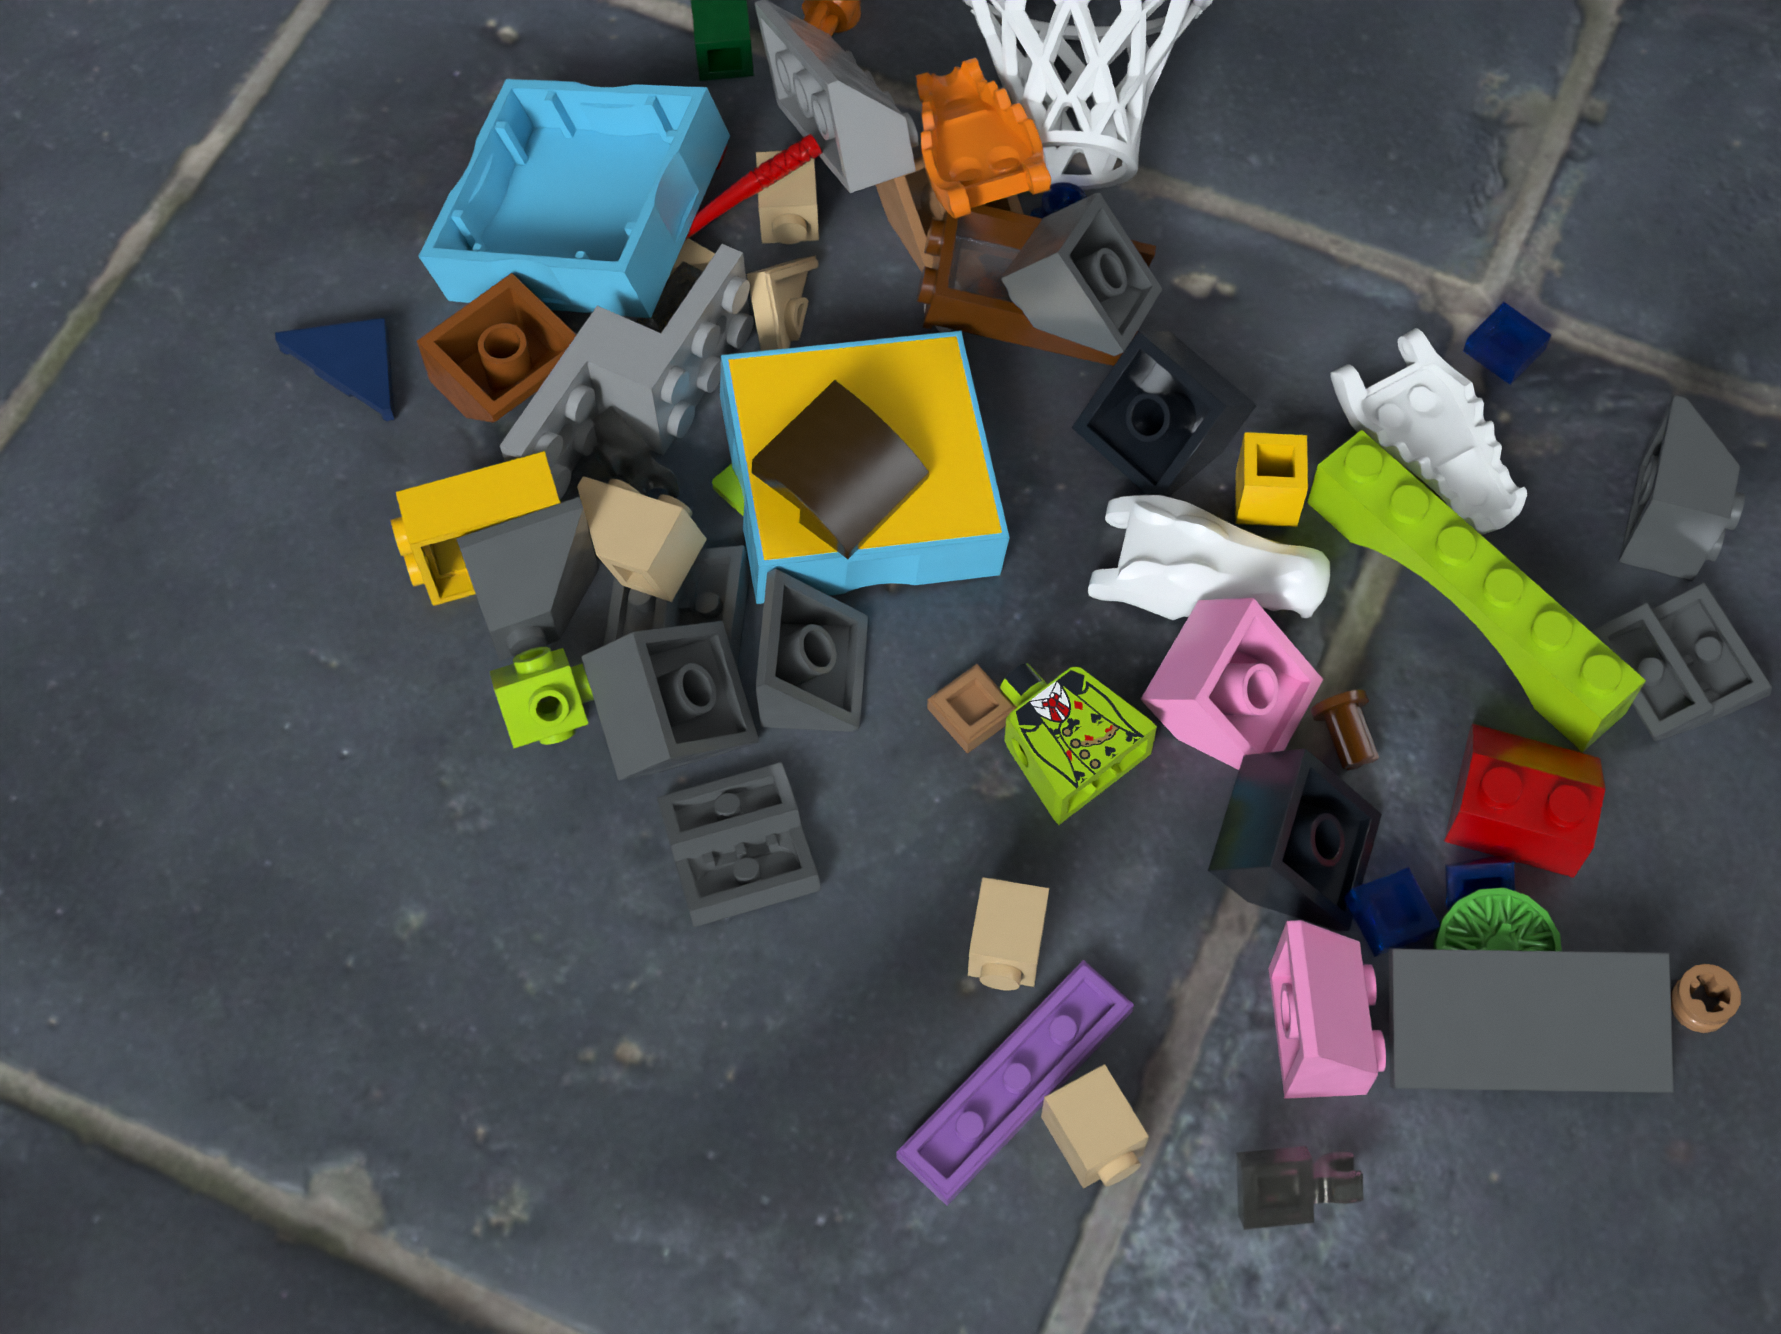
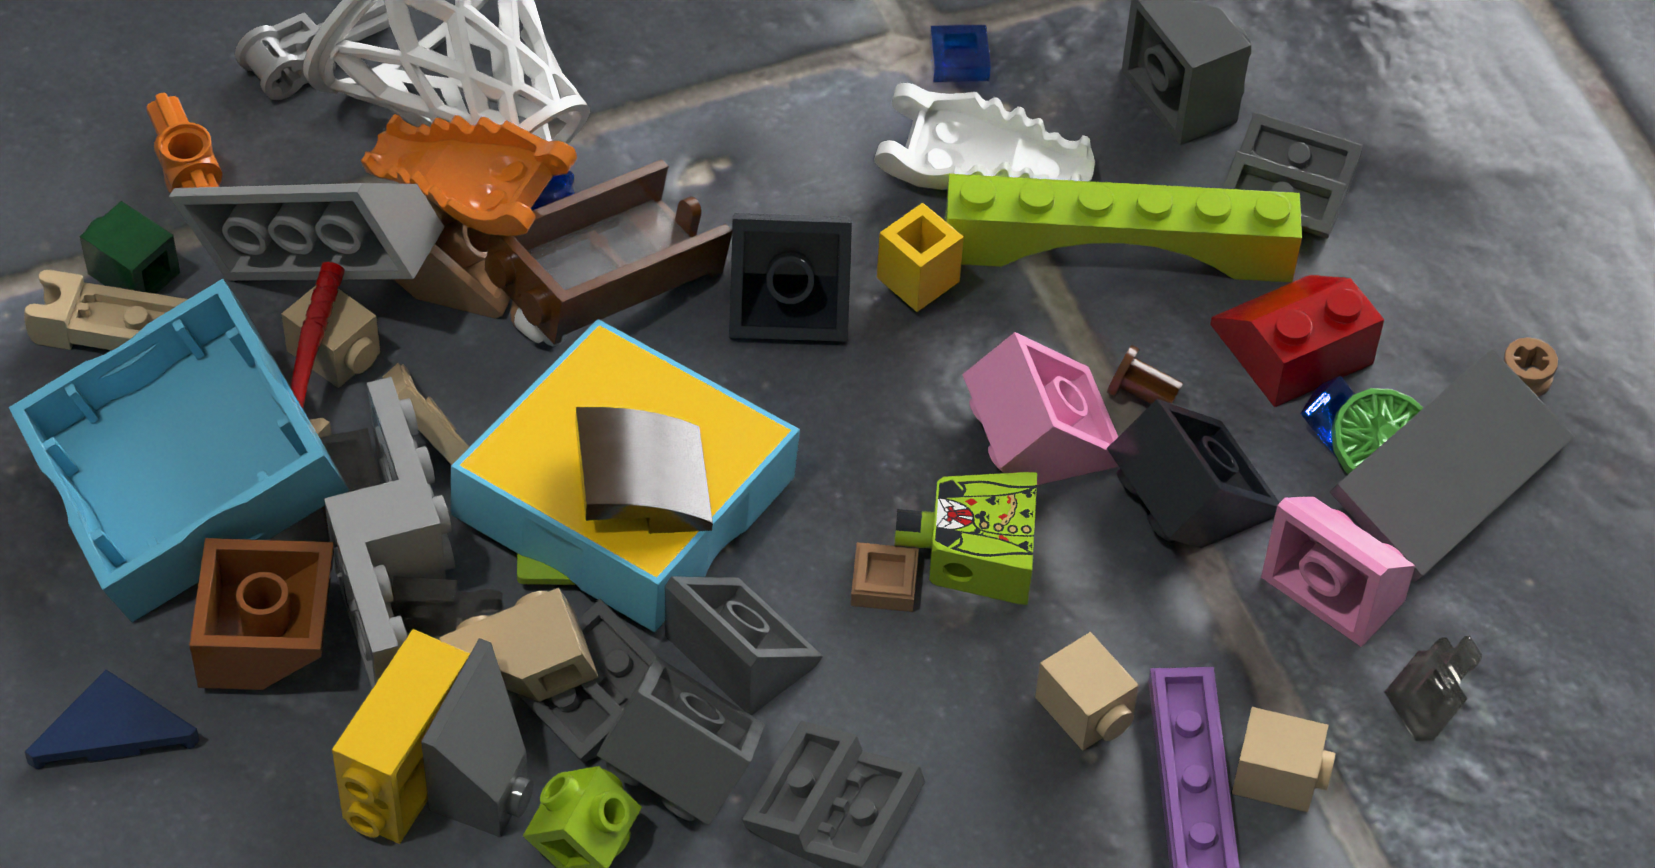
camera: 50 degrees left, 10 degrees down
dark grey slope [1001,192,1162,356] -> none
white animal [1088,495,1330,620] -> none
clear blue plate [1344,867,1440,957] -> none
none -> tan plate [24,270,188,350]

